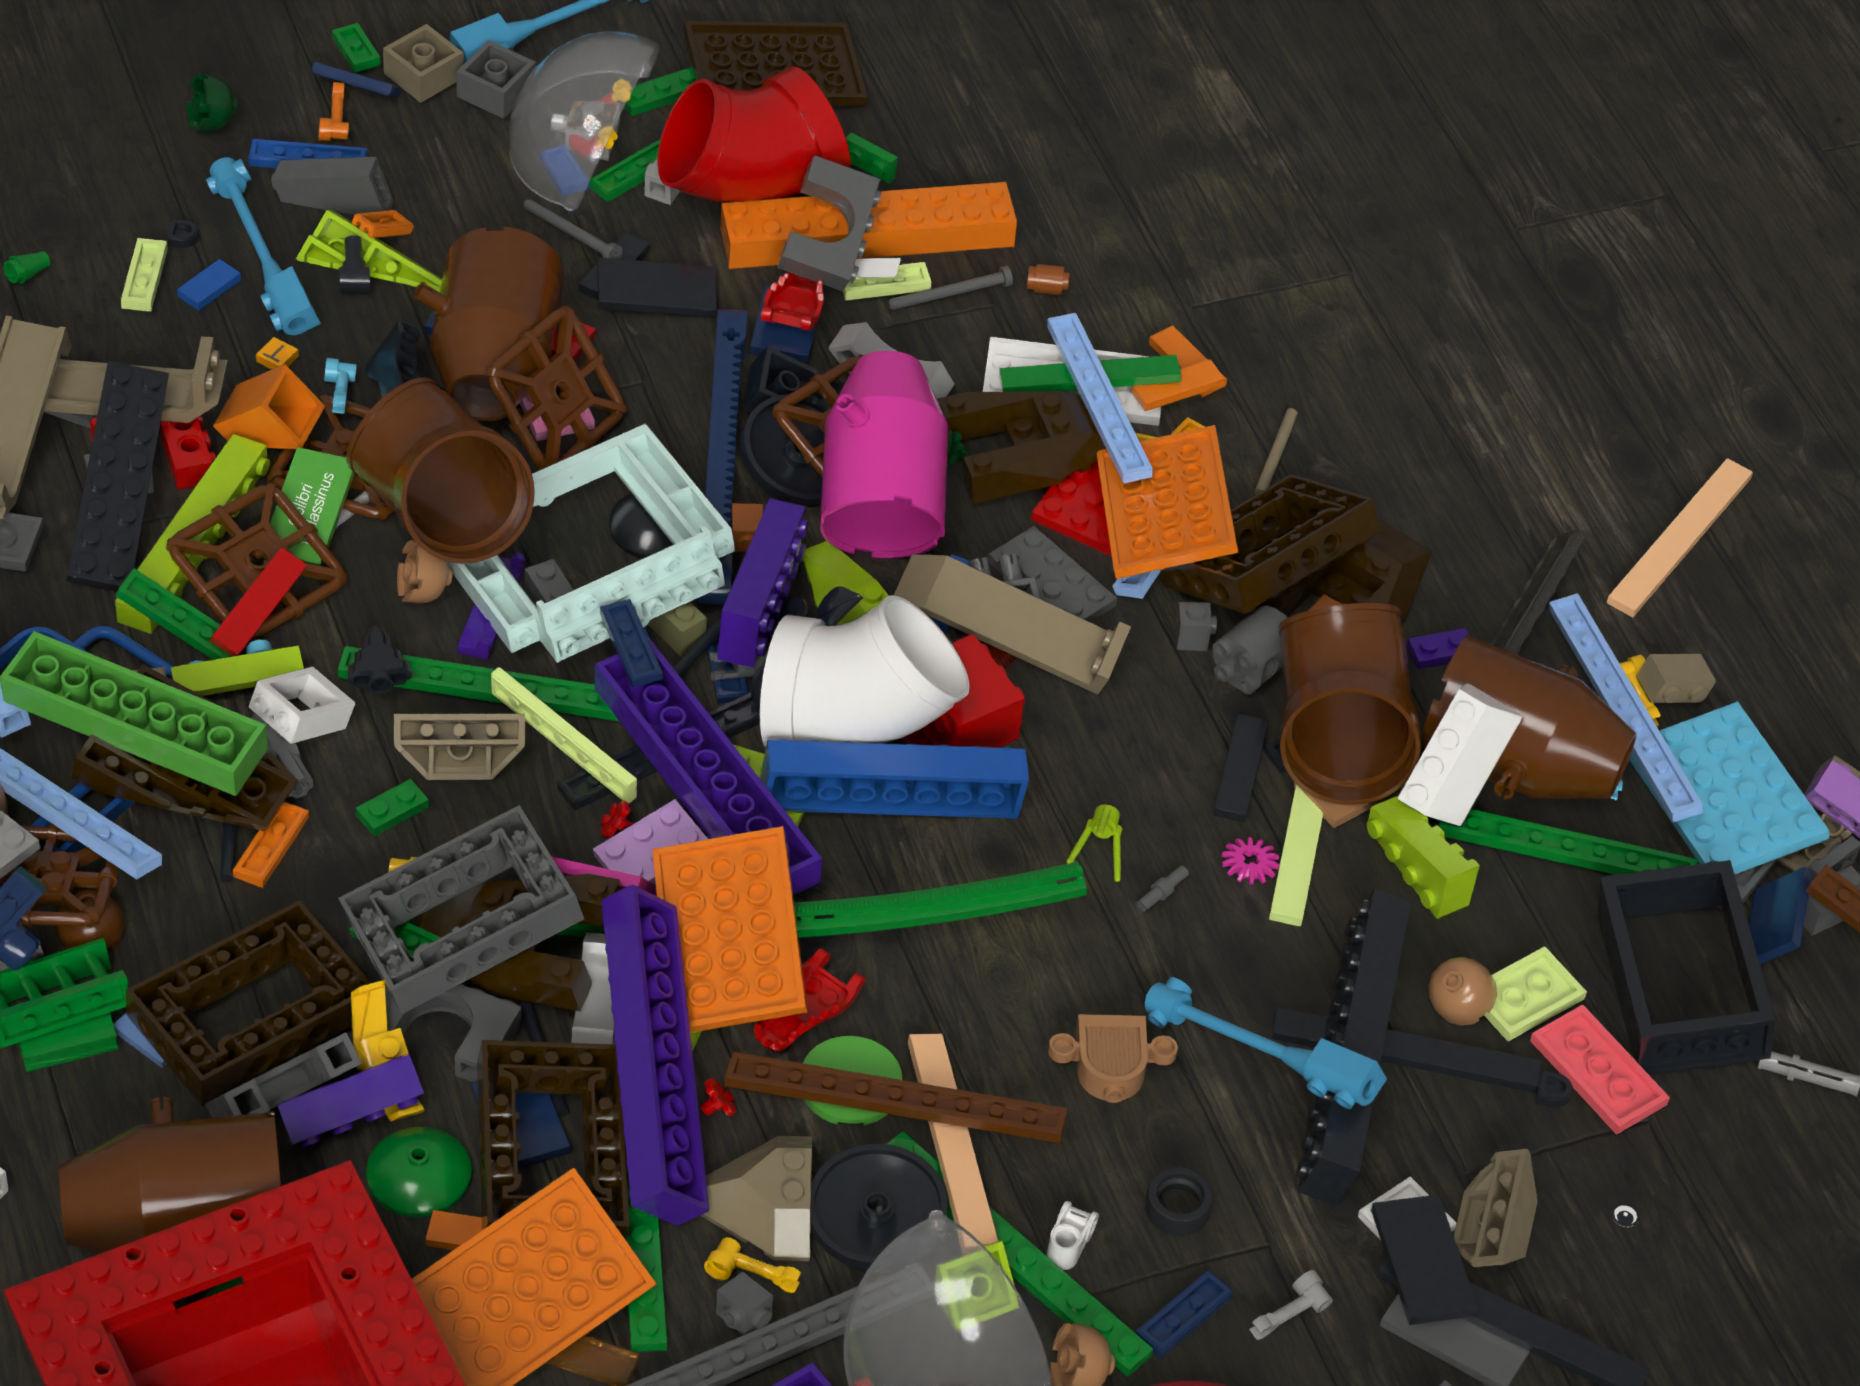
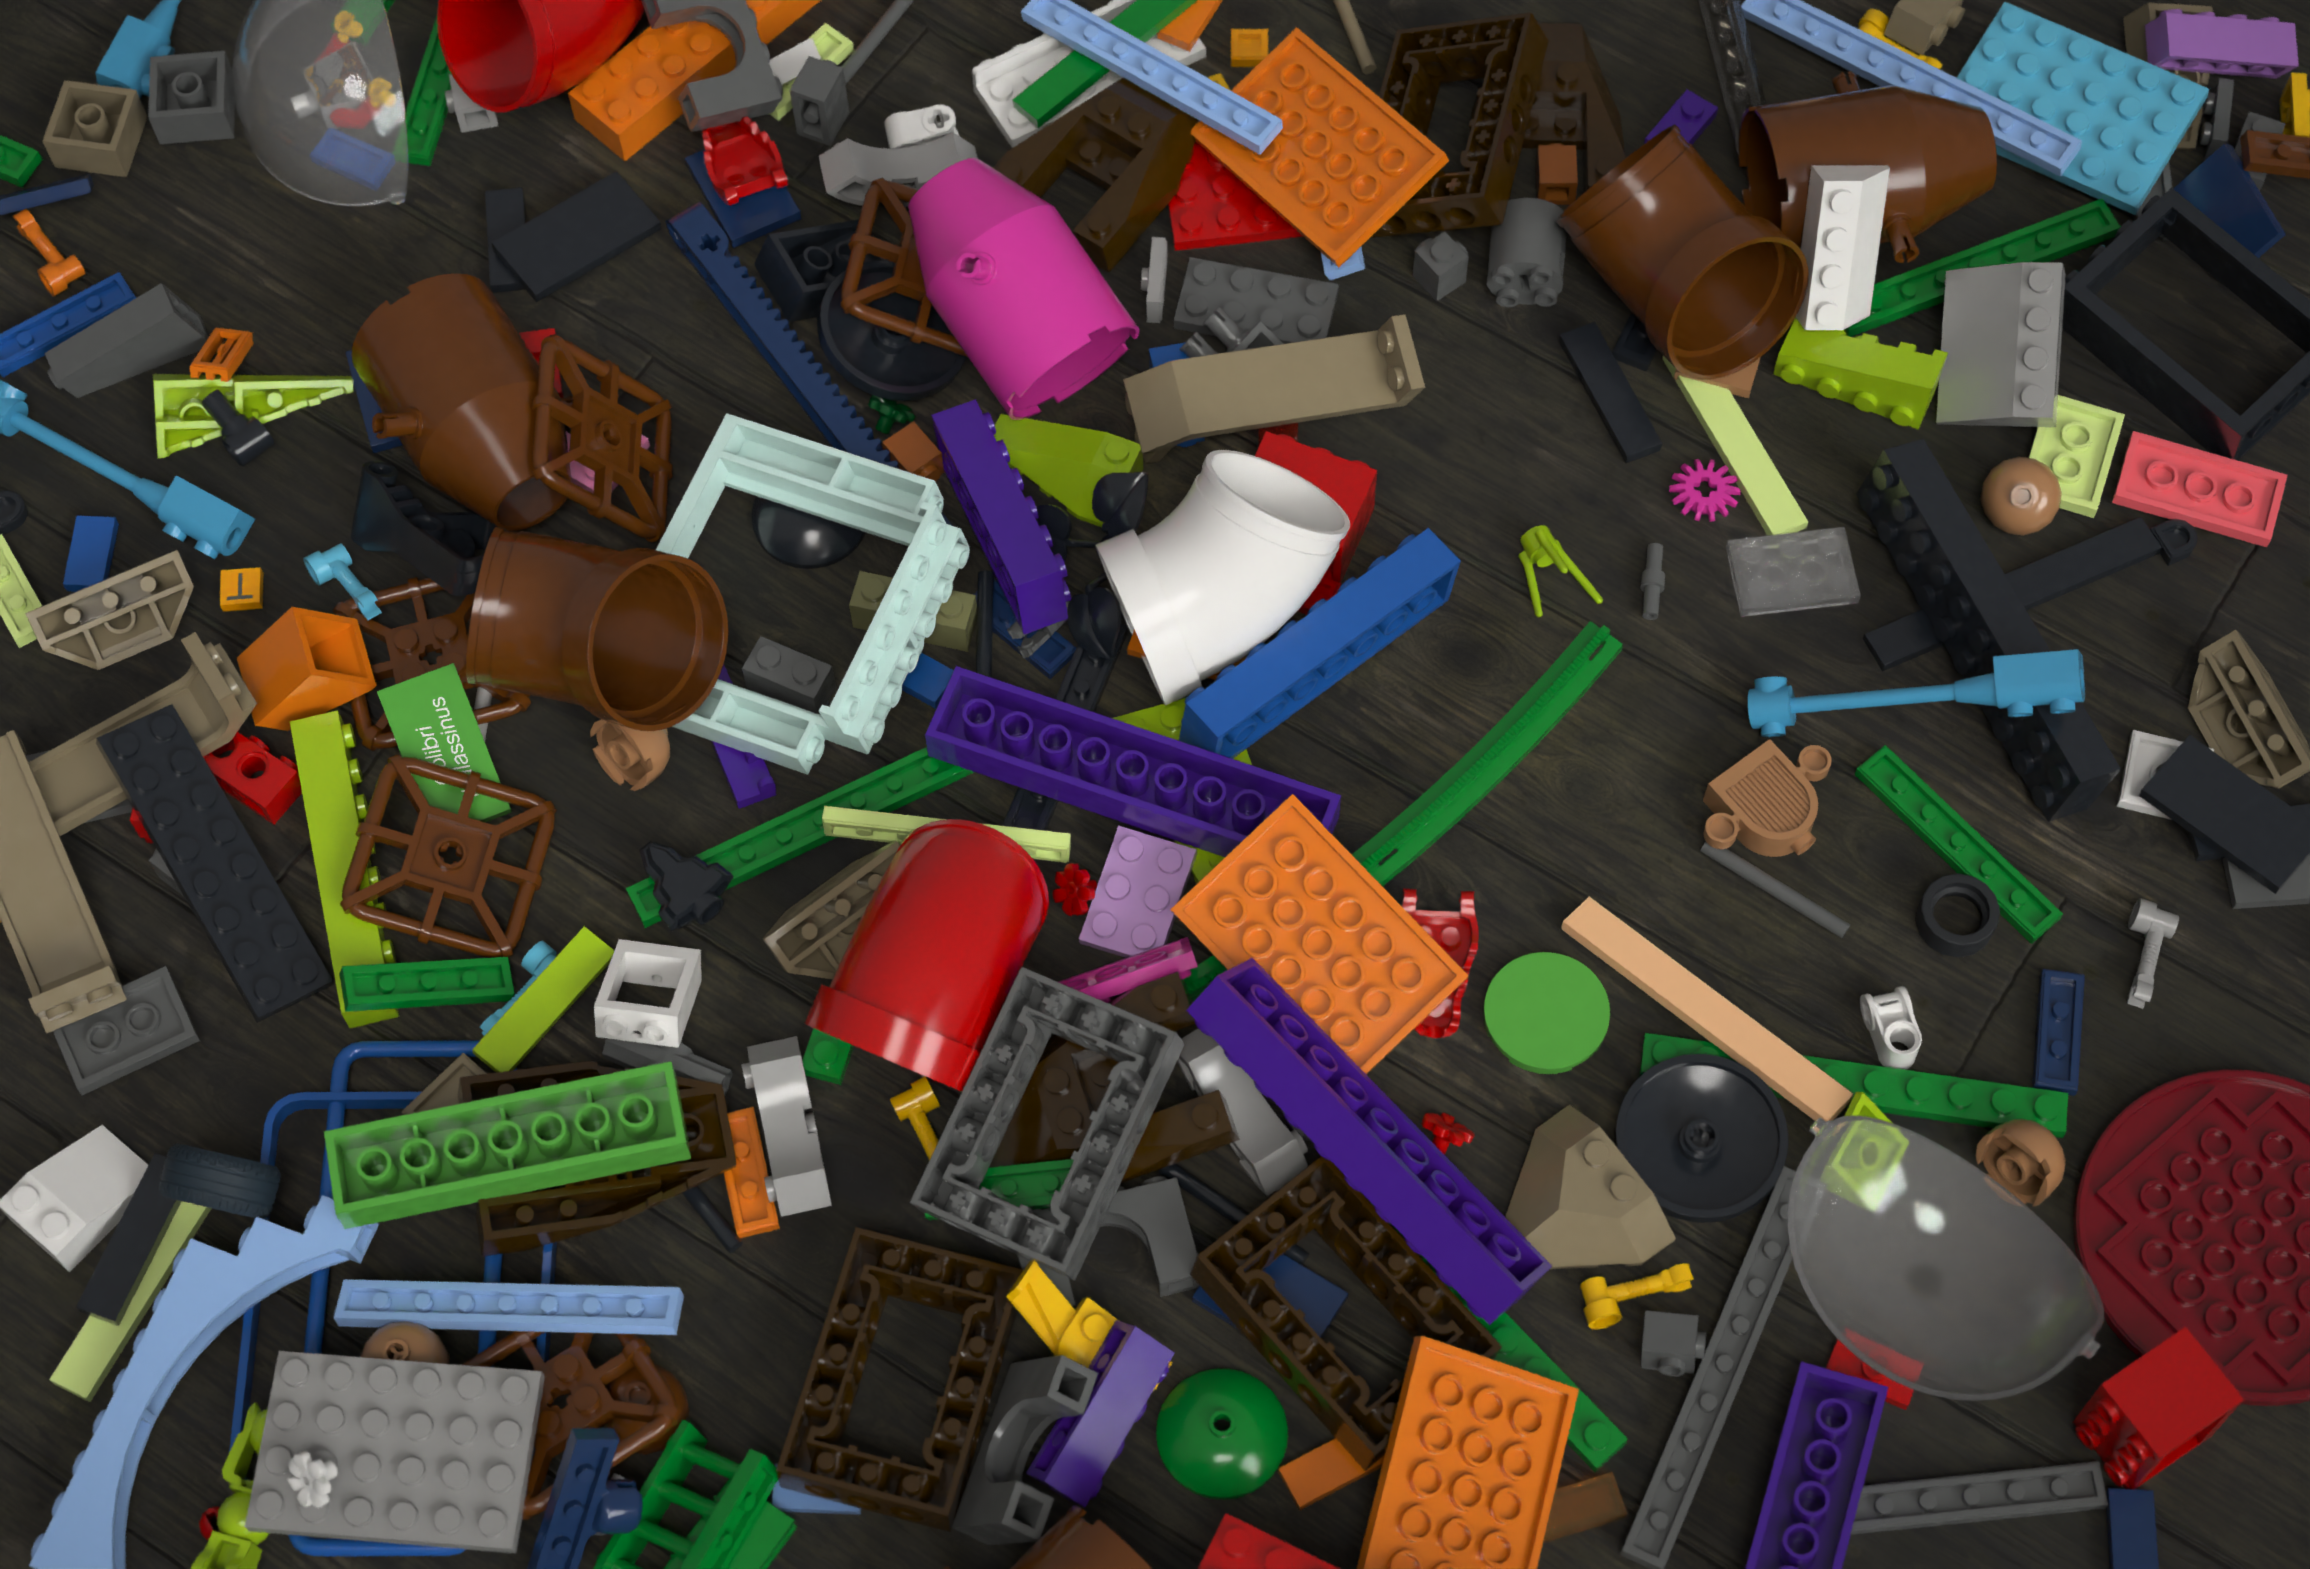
camera: 30 degrees left, 15 degrees up
red tile [210,547,307,657] -> none
dark grey bar [523,199,623,259] -> none
dark blue tile [600,599,663,688] -> none
reddish brown plate [724,1052,1068,1143] -> none
none -> dark tan wedge [25,550,194,670]
none -> light grey brick [742,1036,832,1217]
none -> dark grey brick [790,56,849,146]
none -> red cylinder [804,819,1049,1091]
none -> dark green plant [868,395,916,434]
none -> white piece [884,105,959,149]
none -> light grey plate [1141,237,1167,323]
none -> dark grey bar [1700,842,1850,938]
none -> clear plate [1726,527,1861,617]
none -> green tile [1854,745,2063,944]
none -> light grey slope [1936,262,2065,427]

